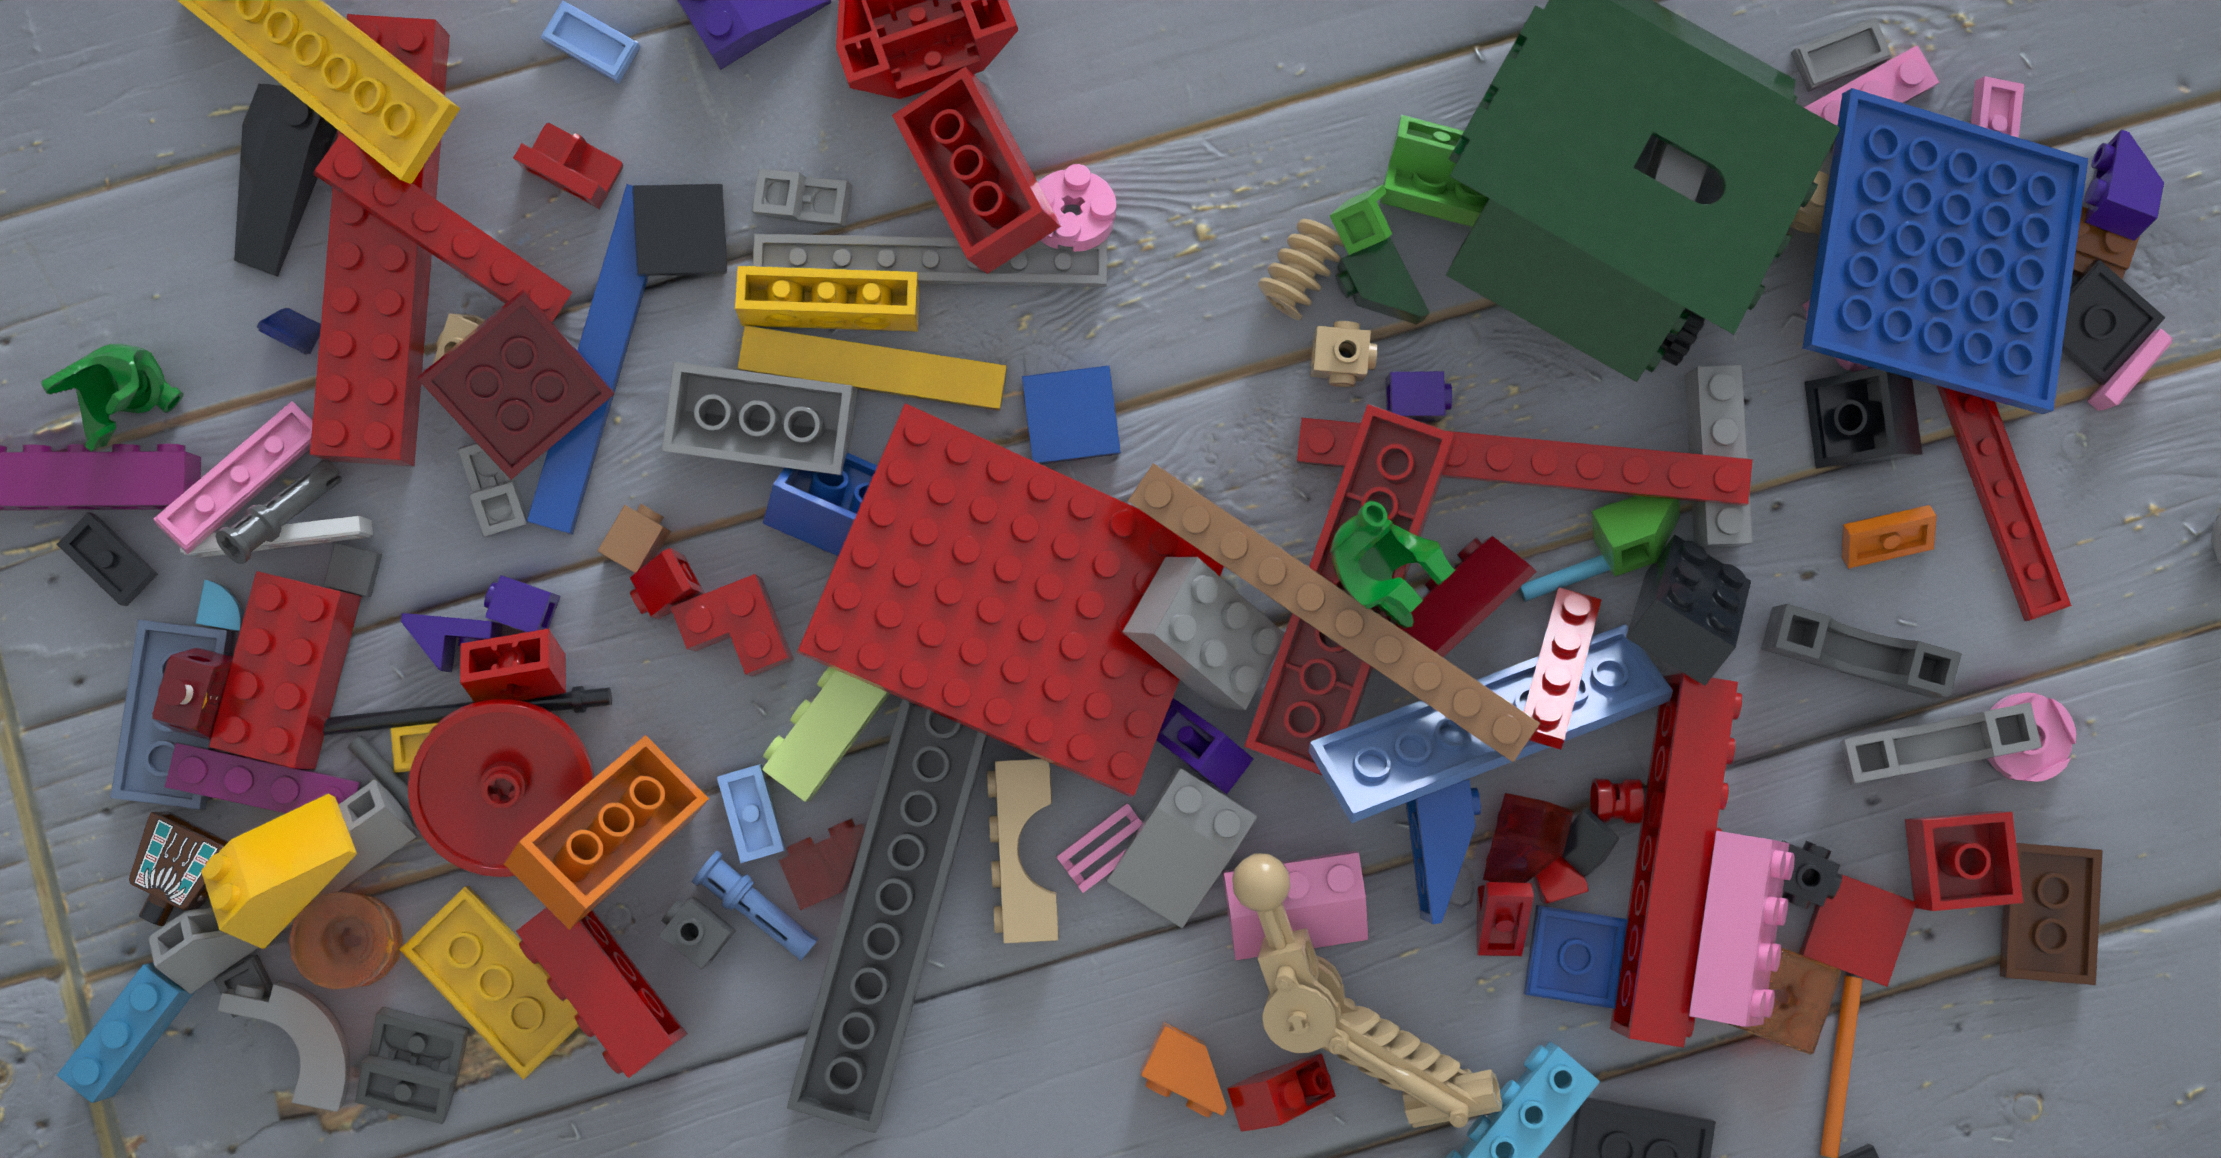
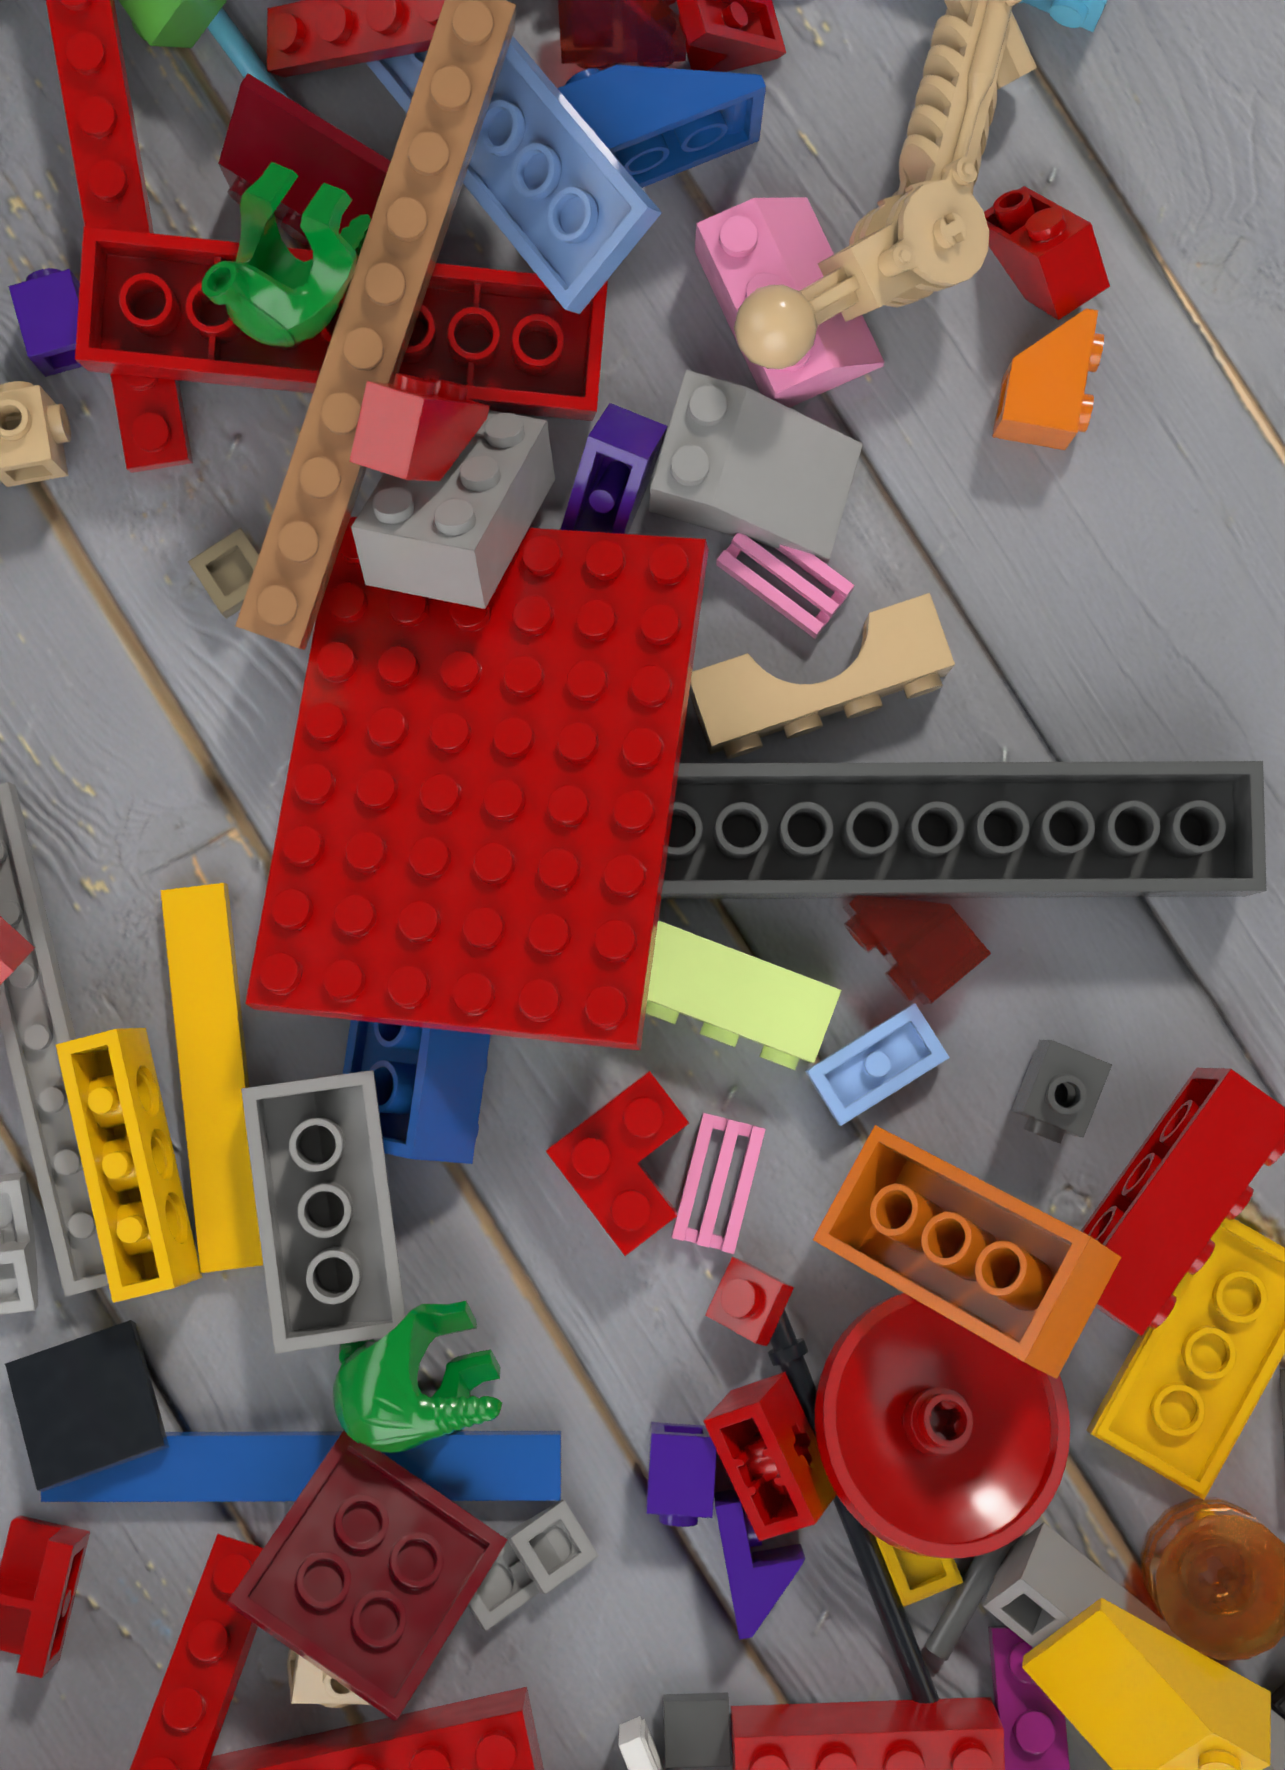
camera: 100 degrees left, 0 degrees up
medium nougat brick [597,504,671,573] -> none
red slope [630,548,705,620] -> none
medium blue pin [691,850,819,962] -> none
blue tile [1022,365,1121,464] -> none
none -> dark tan plate [188,528,259,619]
none -> green piece [333,1301,503,1453]
none -> red slope [349,373,490,481]
none -> bright pink tile [671,1112,766,1254]
none -> plate [705,1257,795,1347]

